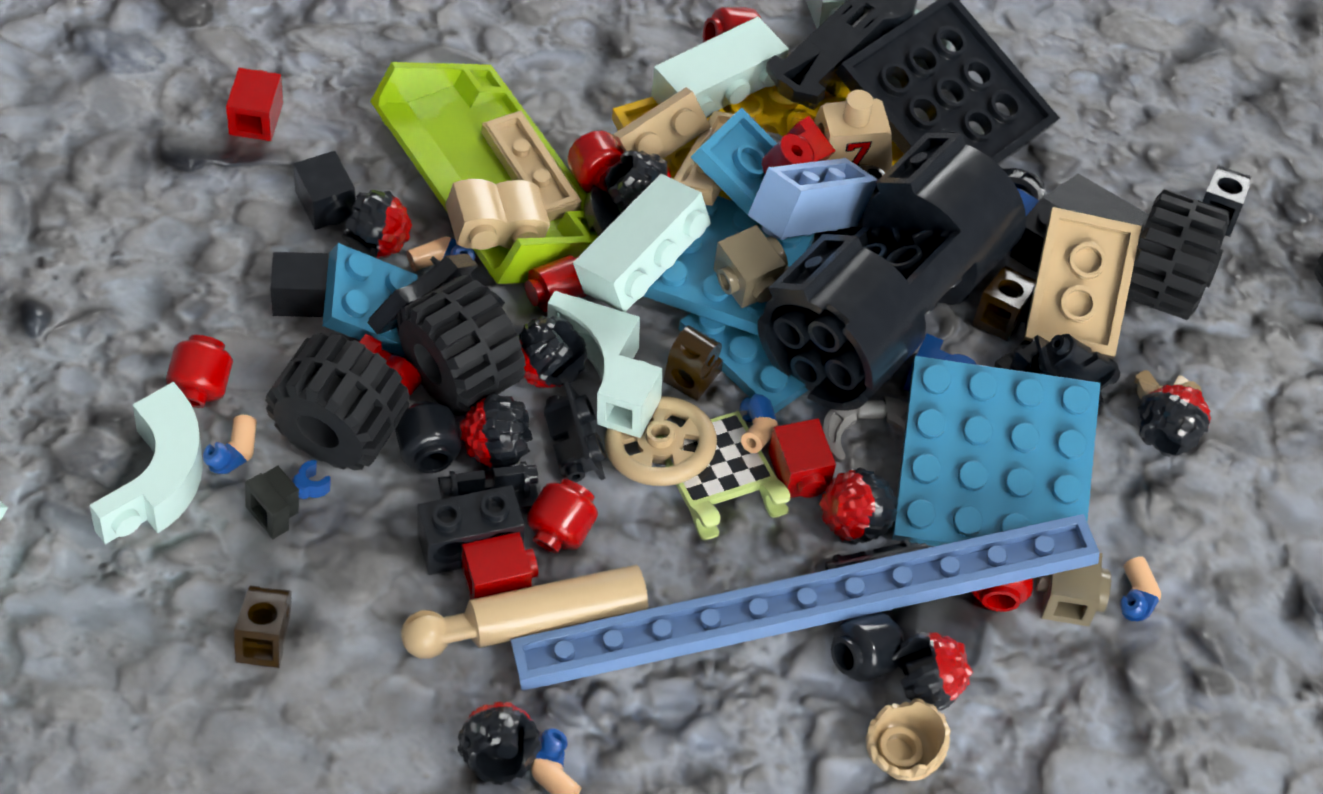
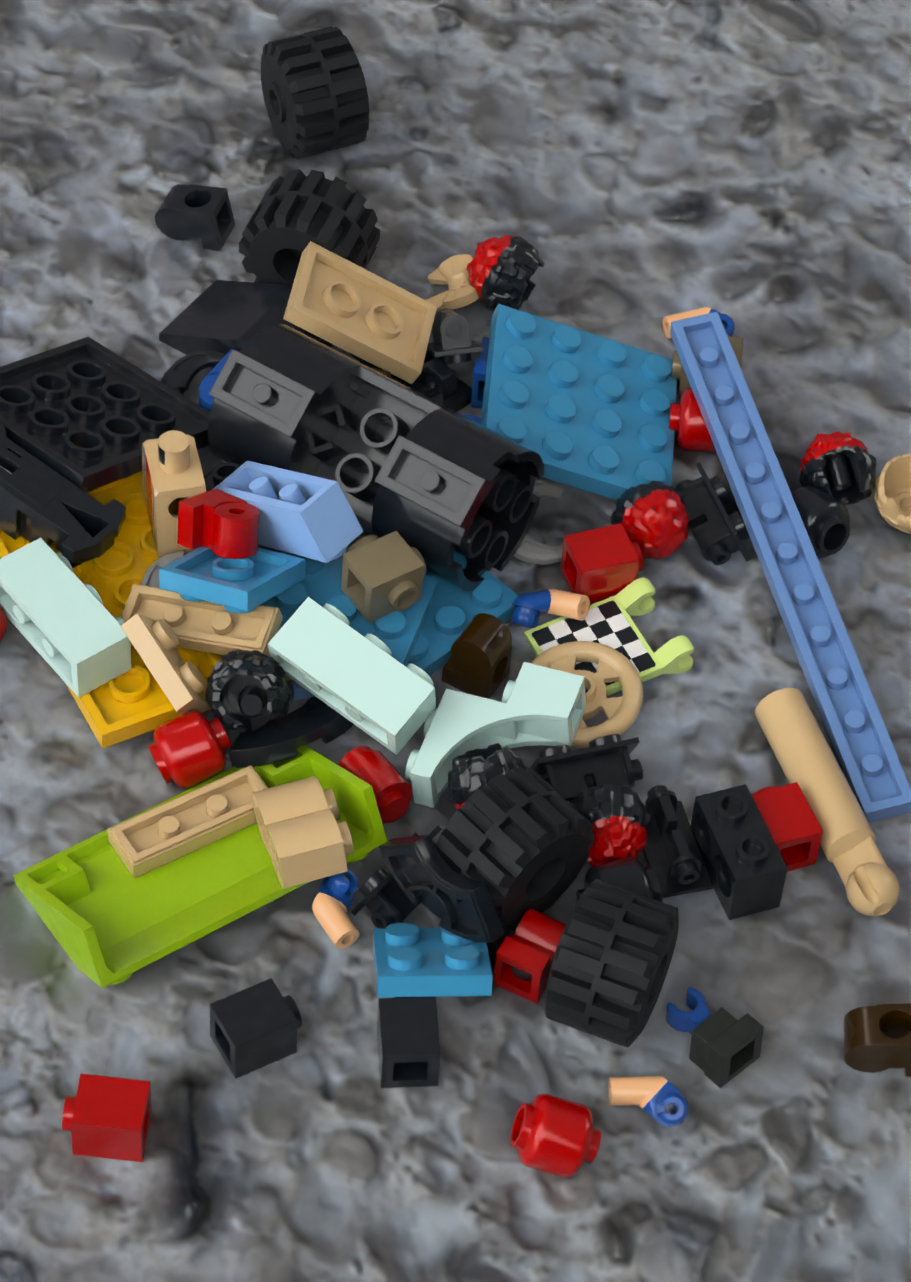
camera: 90 degrees left, 5 degrees down
light aqua arch [90,382,203,544] -> none
black piece [342,190,412,259] -> none
red head [527,479,598,554] -> none

